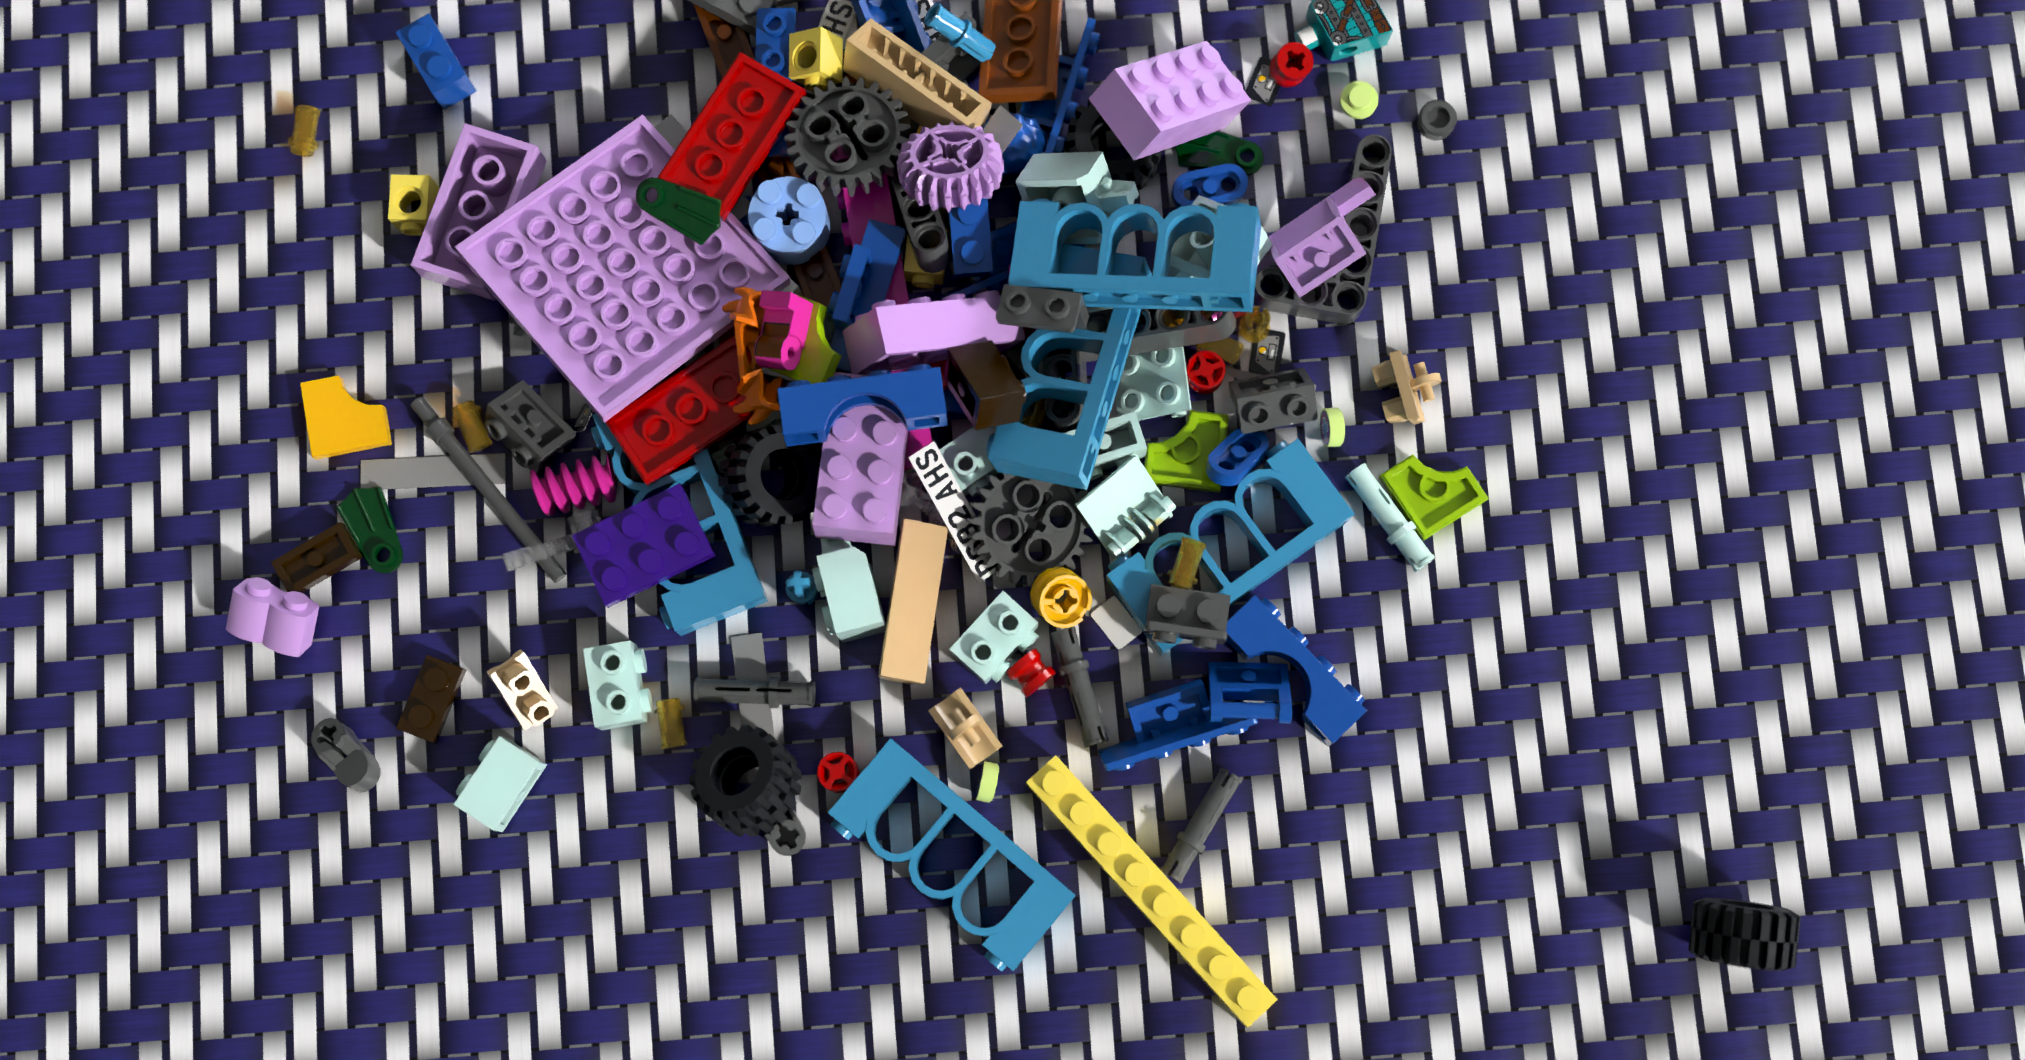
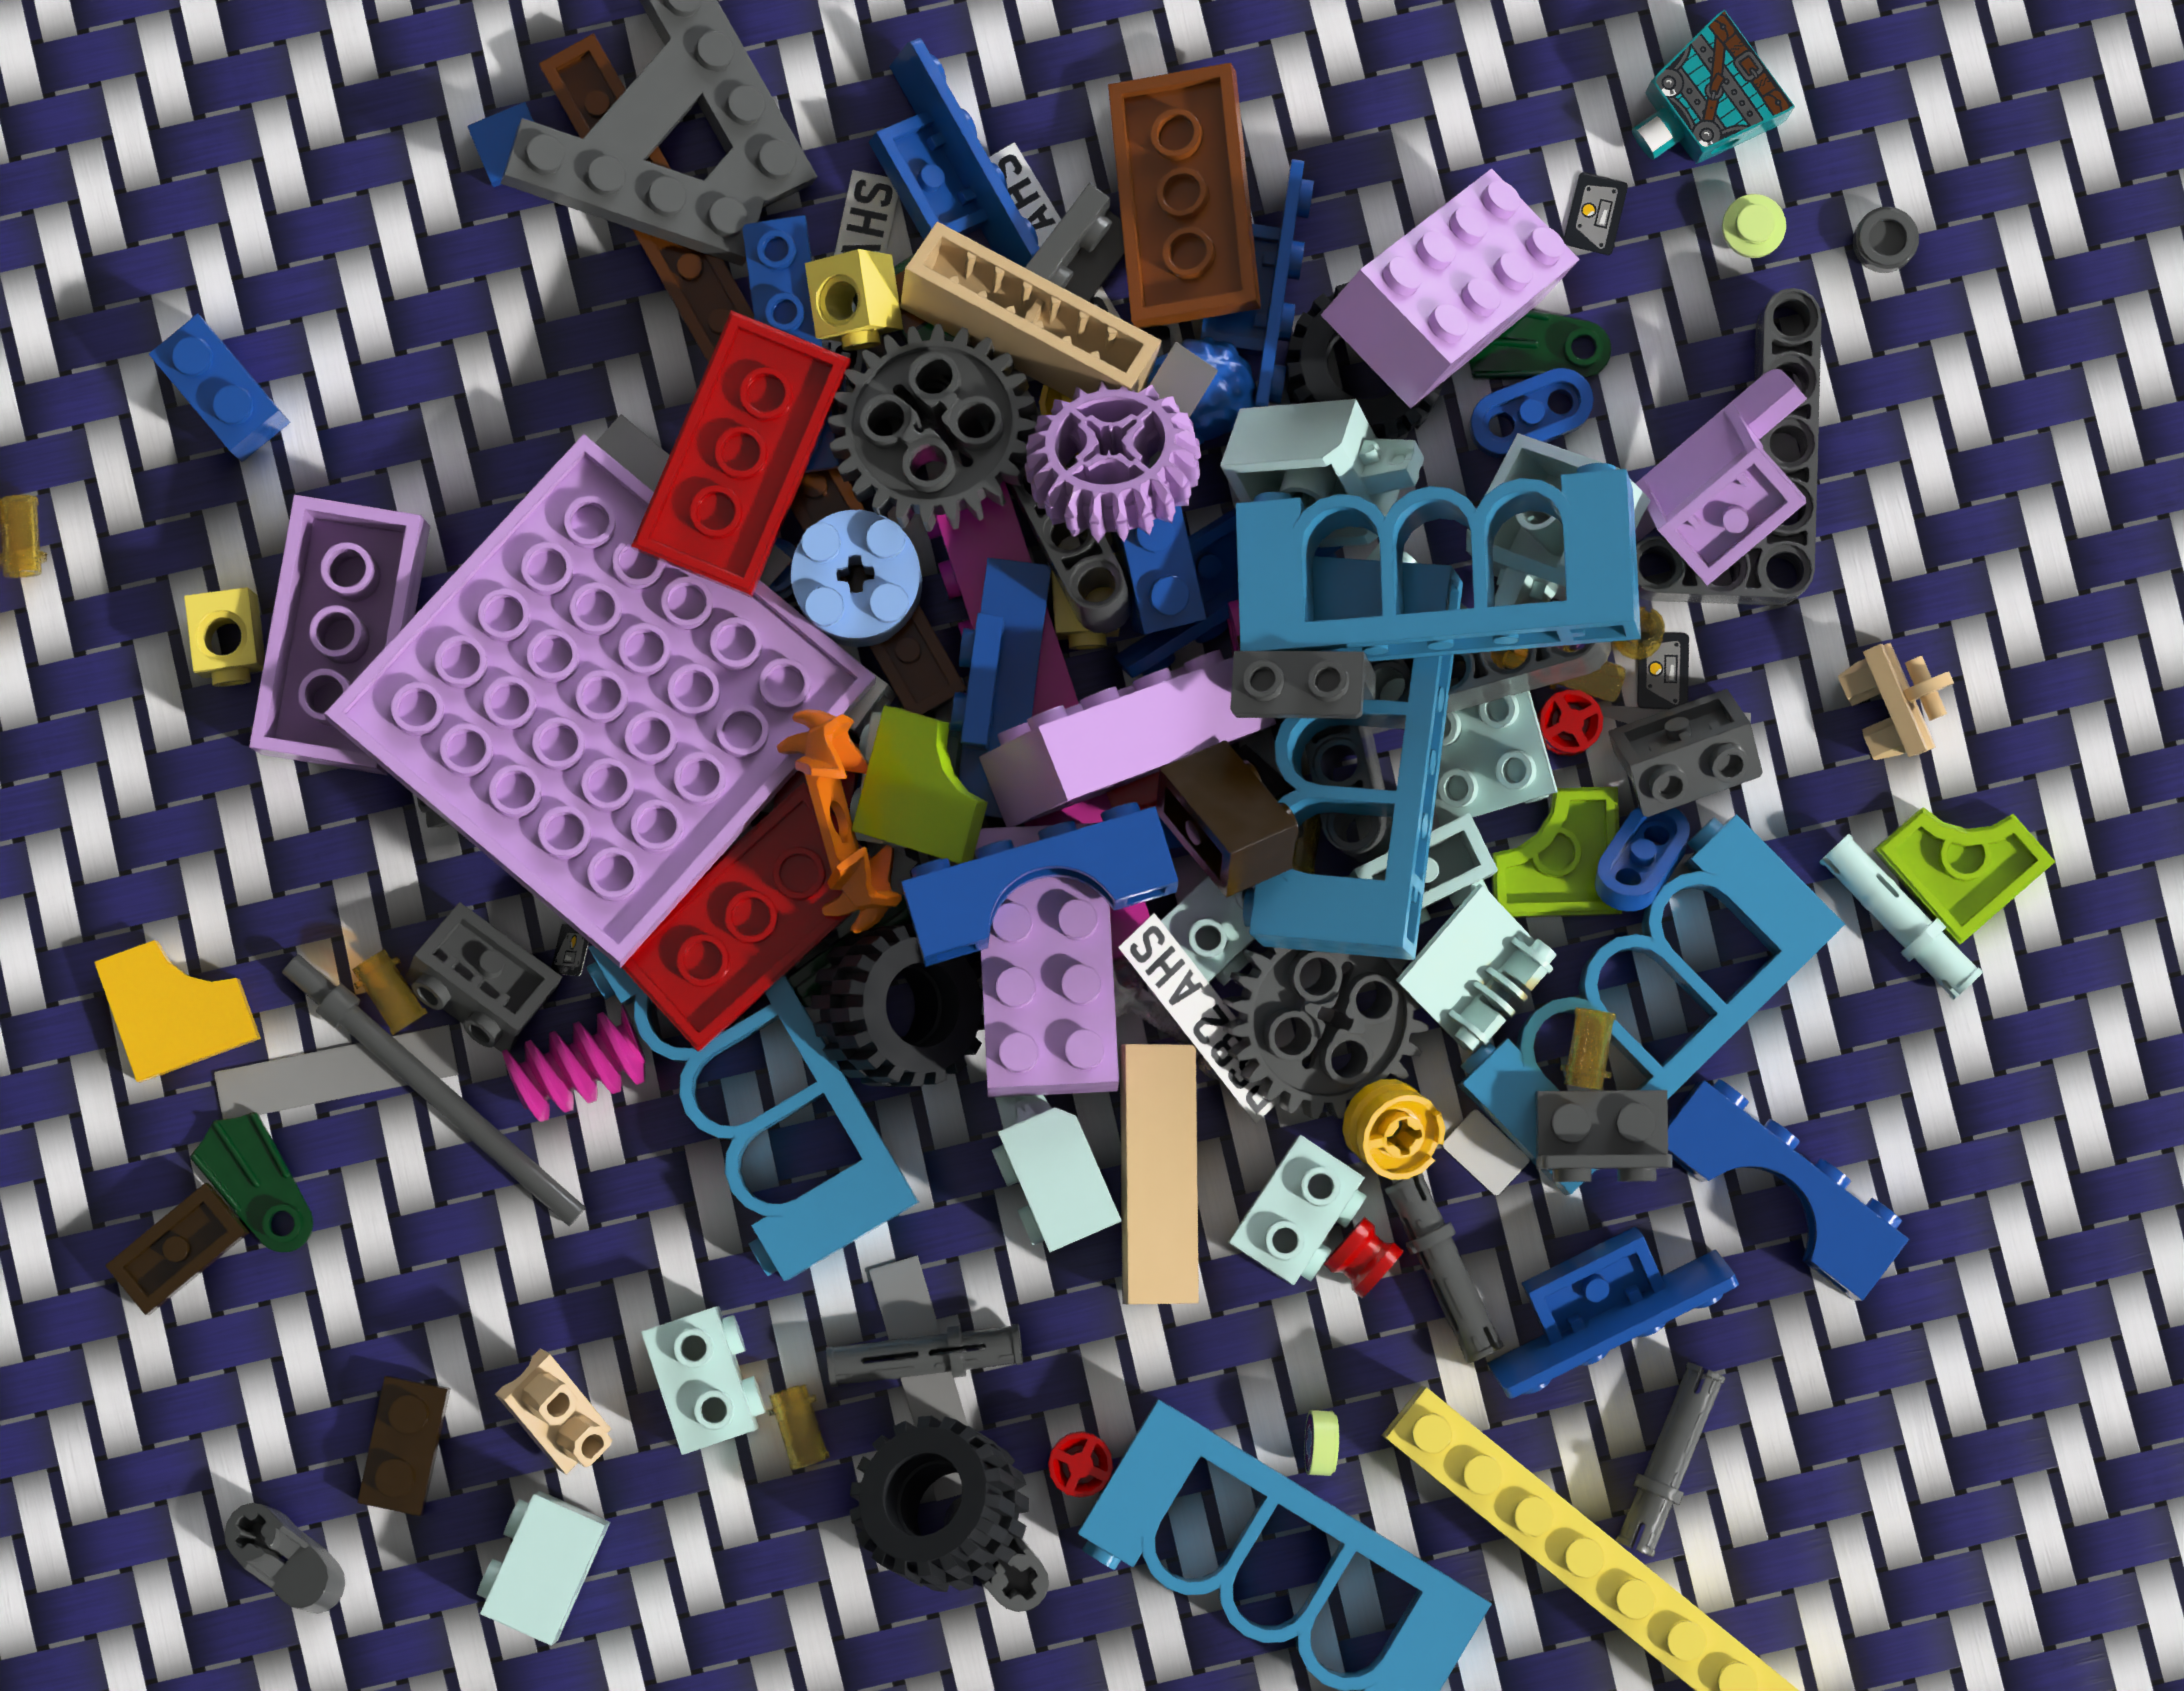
camera: 15 degrees left, 5 degrees up
lavender brick [226,578,319,657] -> none
clear brick [503,509,601,572] -> none
dark purple plate [572,483,716,608] -> none
dark green piece [636,177,722,245] -> none
dark pink leg [754,290,813,370] -> none
dark azure axle [785,570,818,605] -> none
dark azure axle [924,3,996,62] -> none
tan hips [928,687,1003,770] -> none
blue plate [1207,662,1292,724] -> none
red wheel [1269,42,1314,88] -> none
yellowish green tile [1320,408,1345,447] -> none

